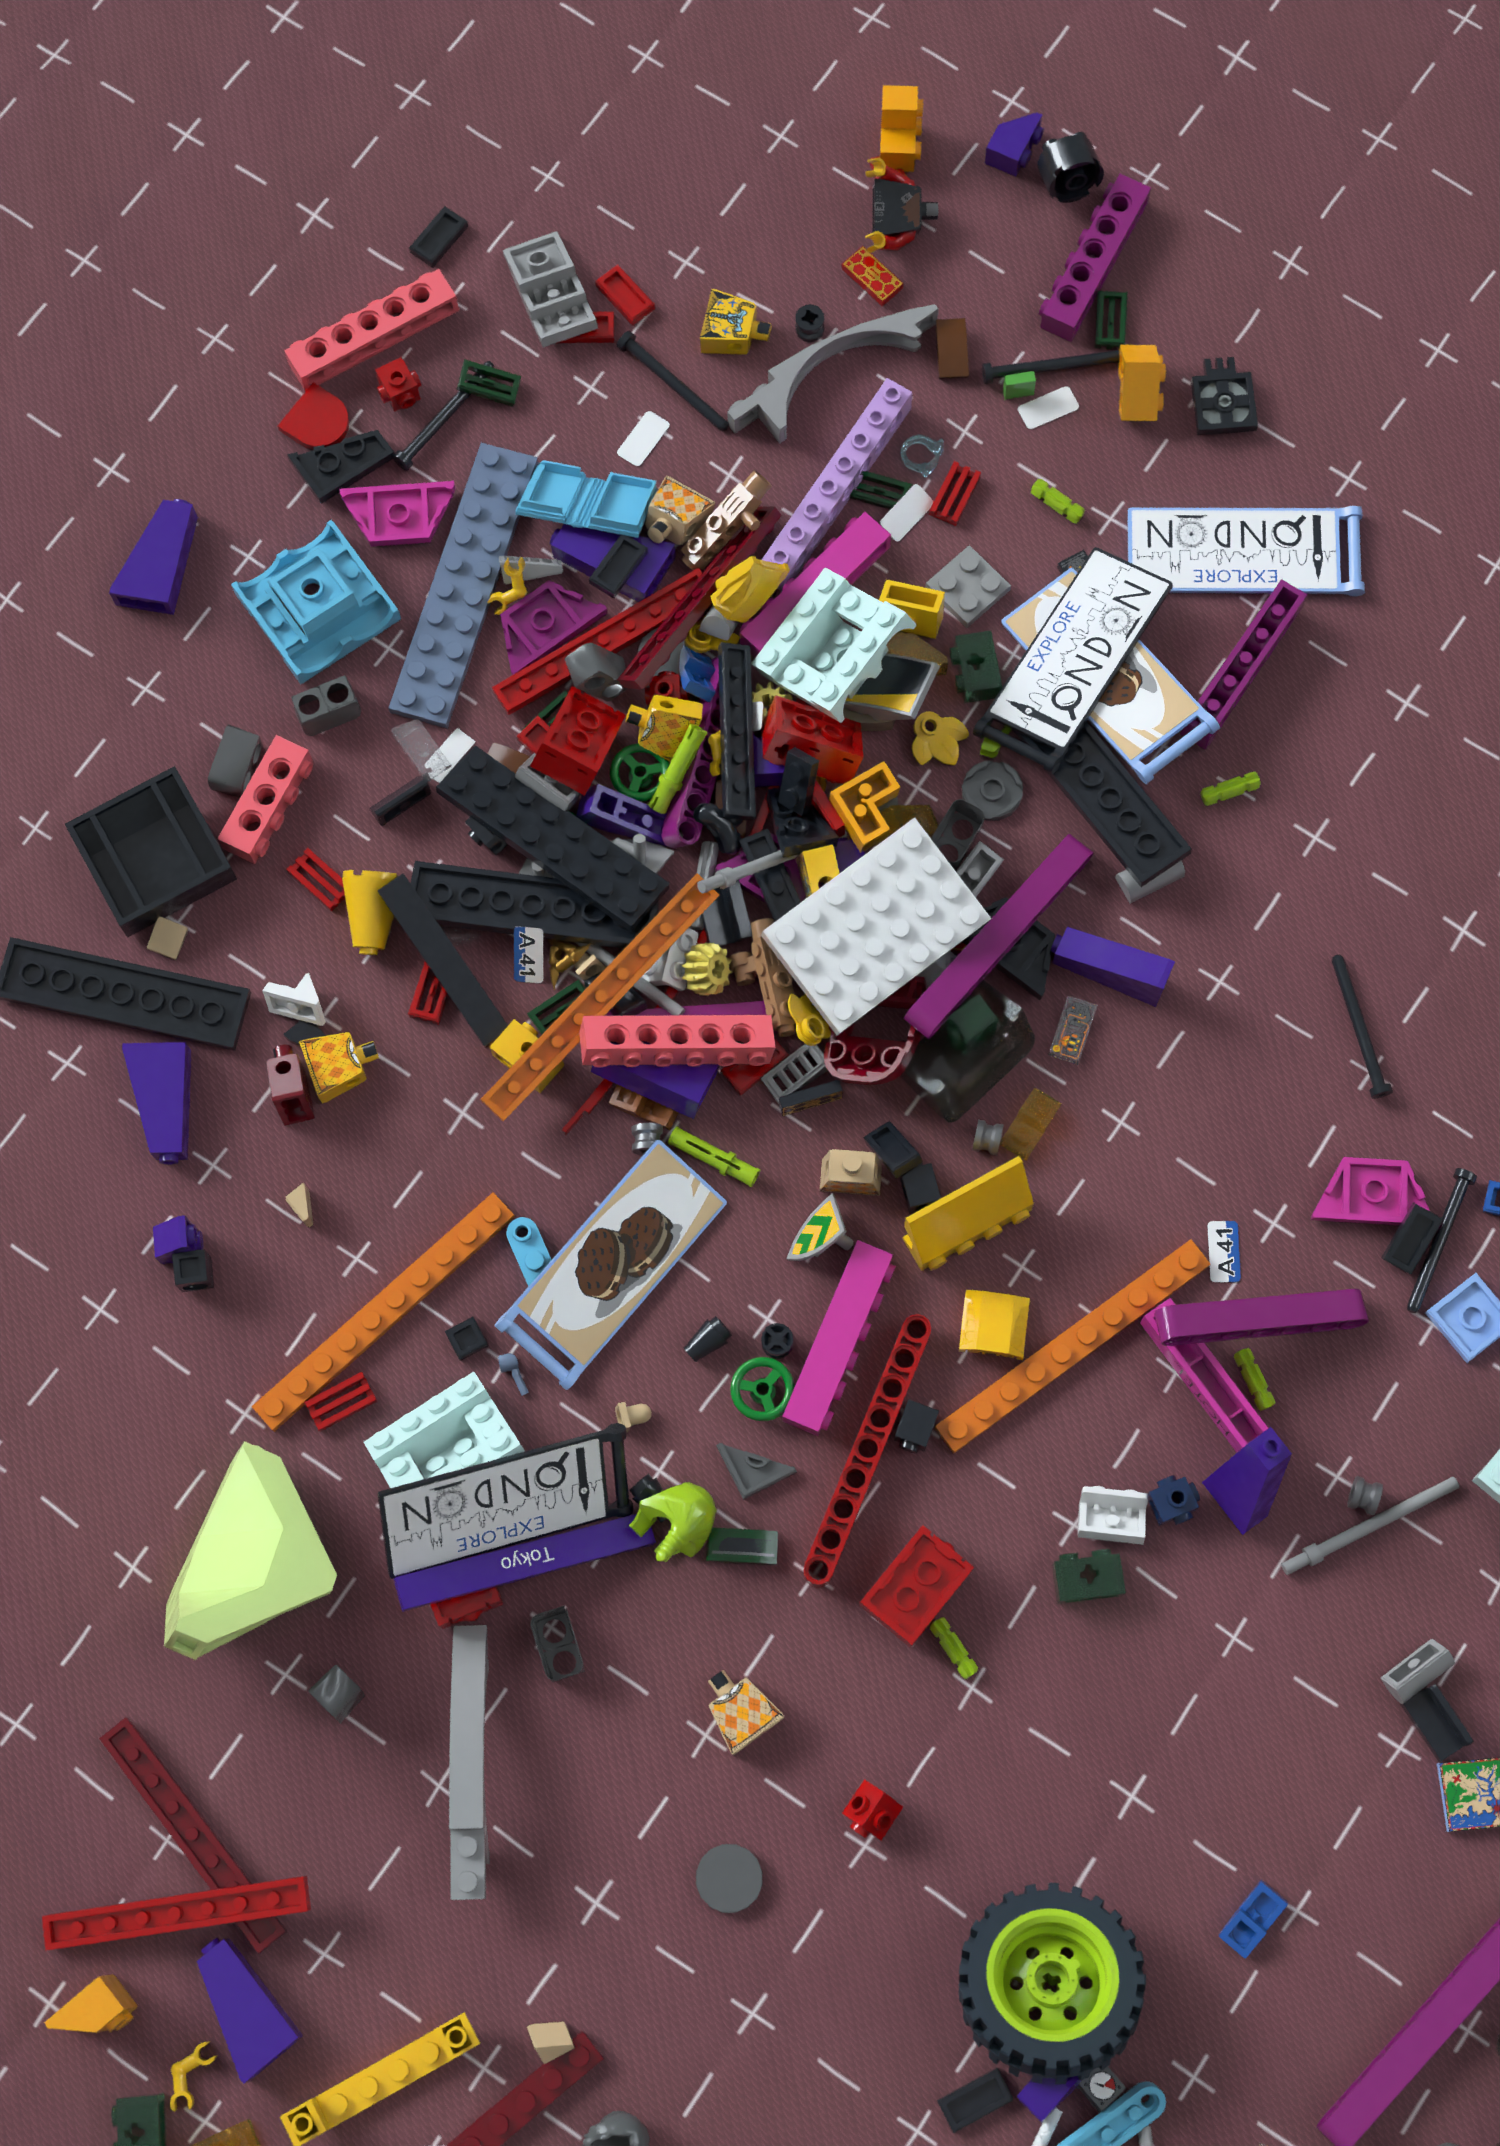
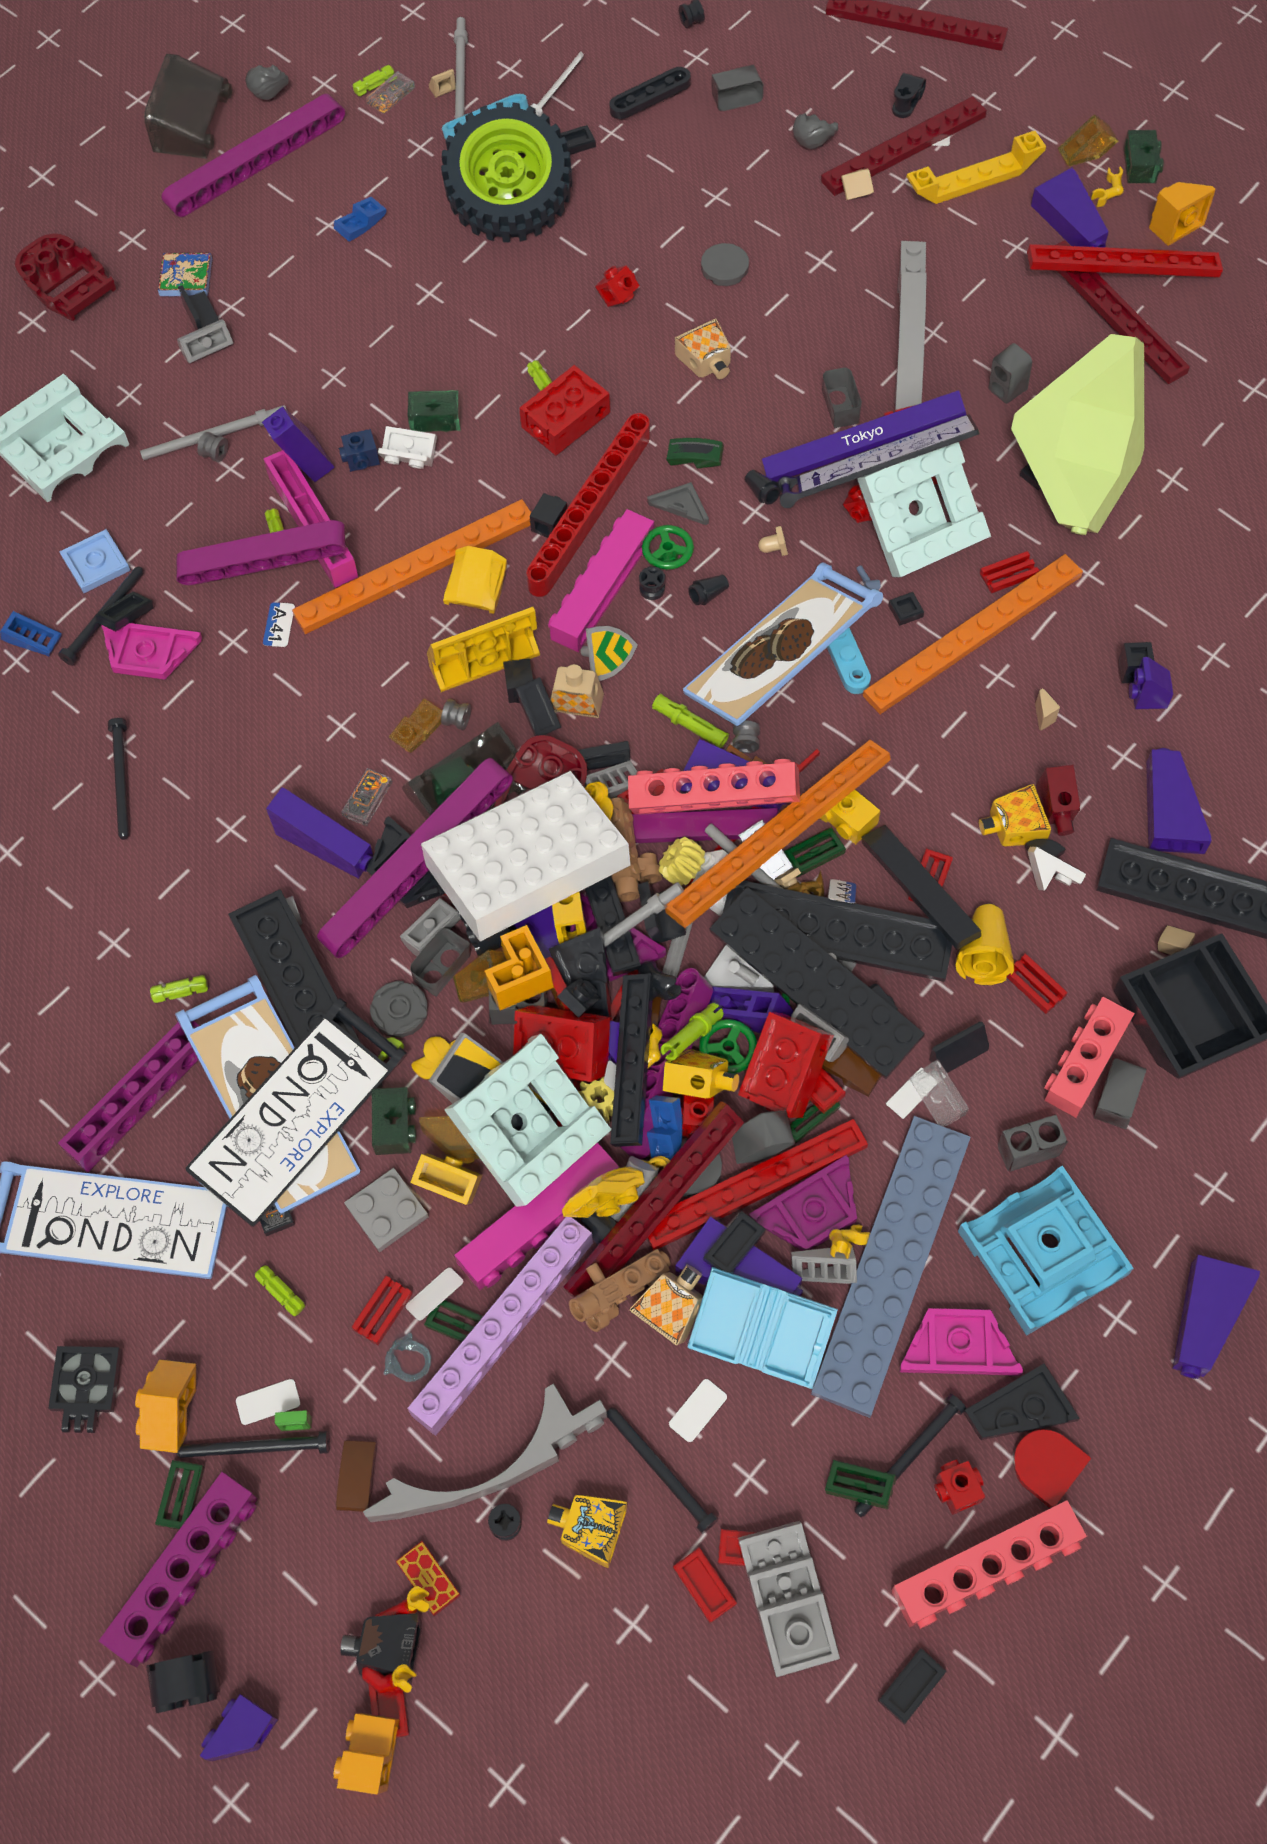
camera: 175 degrees left, 10 degrees down
lime piece [629,1482,717,1562] -> none

